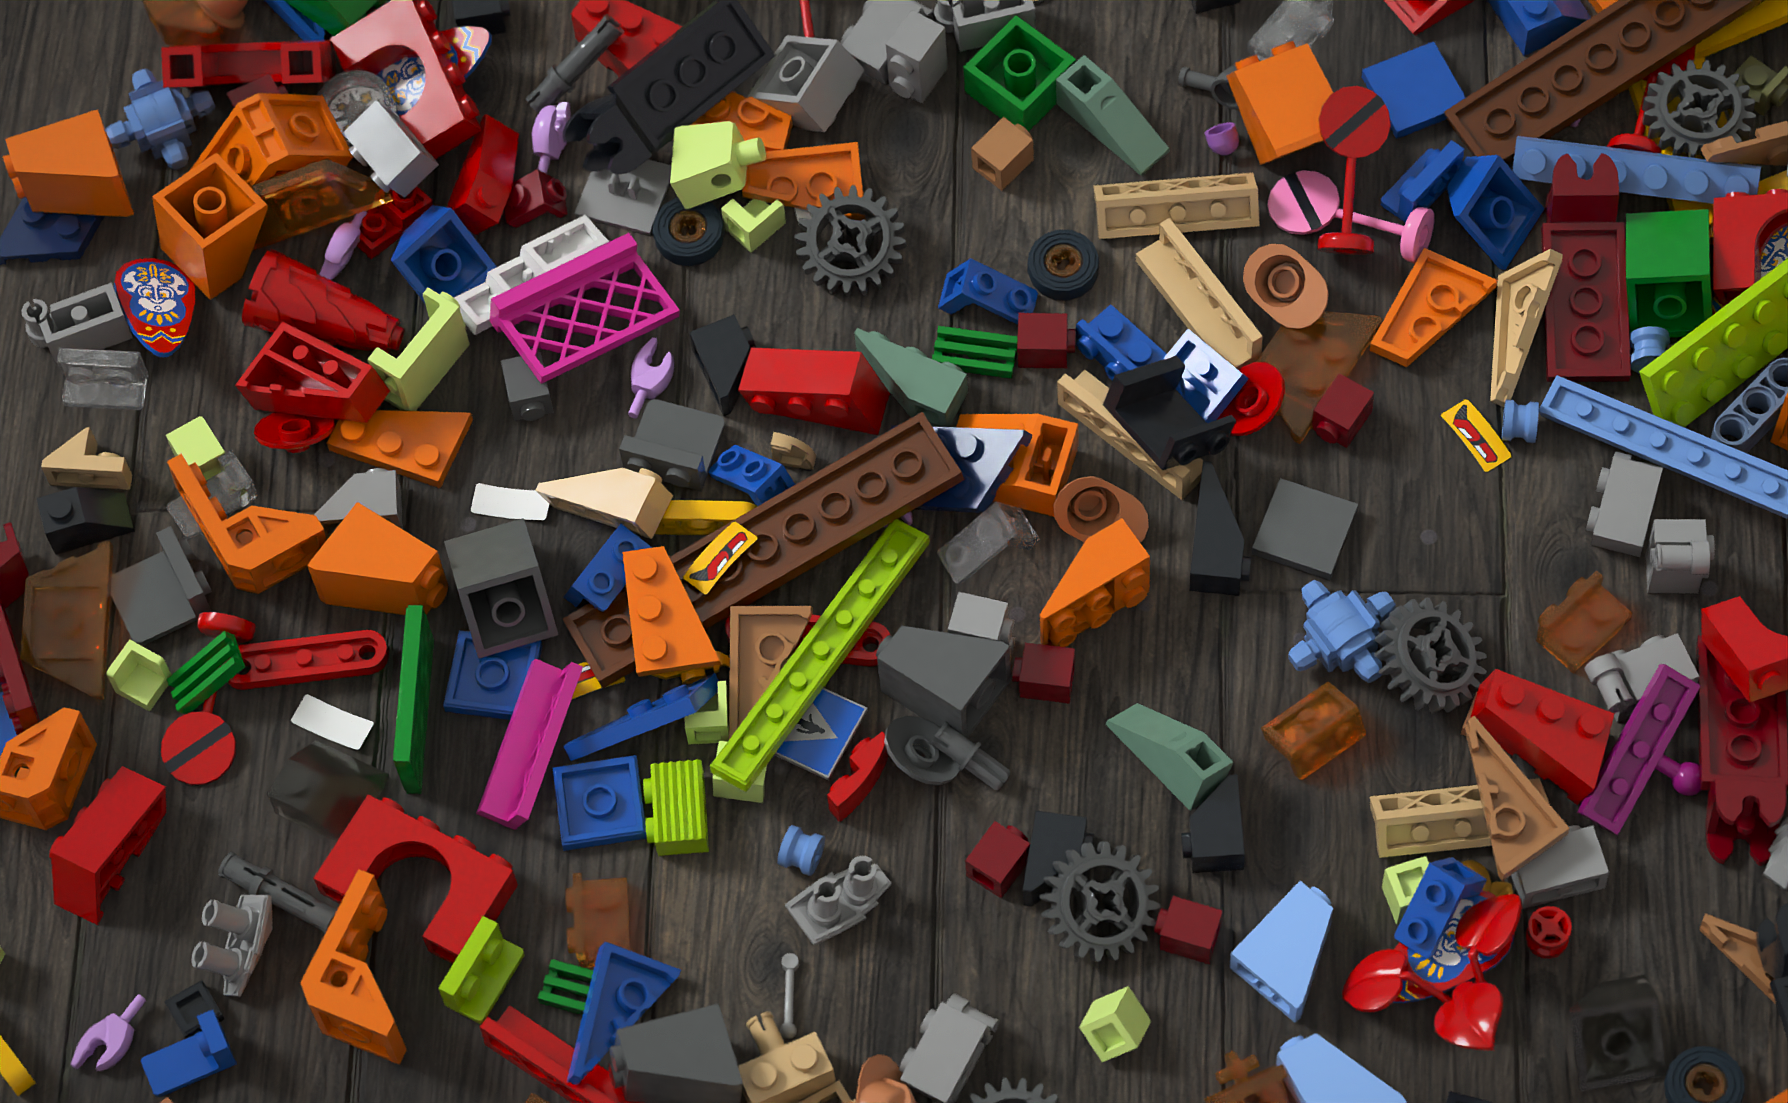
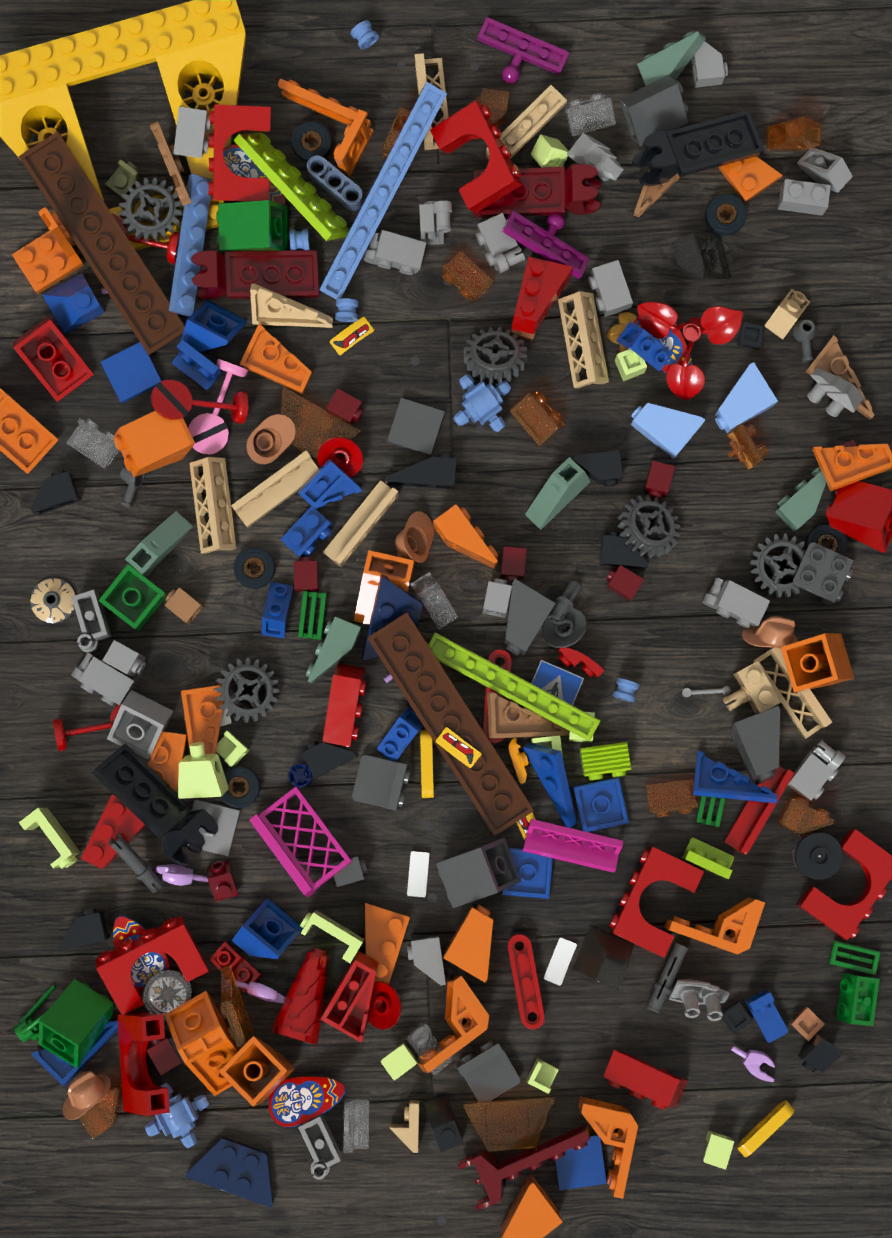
camera: 100 degrees left, 20 degrees up
orange slope [3,109,134,217] -> none
red piece [161,612,256,785] -> none
green tile [167,631,245,714] -> none
brick [343,100,439,197] -> none
green tile [393,605,434,794] -> none
red slope [447,114,519,235] -> none
white slope [454,215,609,335] -> none
slope [535,468,673,539] -> none
blue bracket [563,523,652,612] -> none
orange wing [622,546,722,677] -> none
lavender hand [628,337,674,418] -> none
tan tile [771,432,816,470] -> none
light grey connector [785,856,891,945] -> none
yellowish green panel [1079,986,1151,1062] -> none
black panel [1103,355,1236,471] -> none
medium lavender hinge [1205,122,1239,155] -> none
medium nougat wing [1464,716,1570,881] -> none
red wheel [1525,906,1572,959] -> none
none -> clear blue wheel [288,764,313,787]

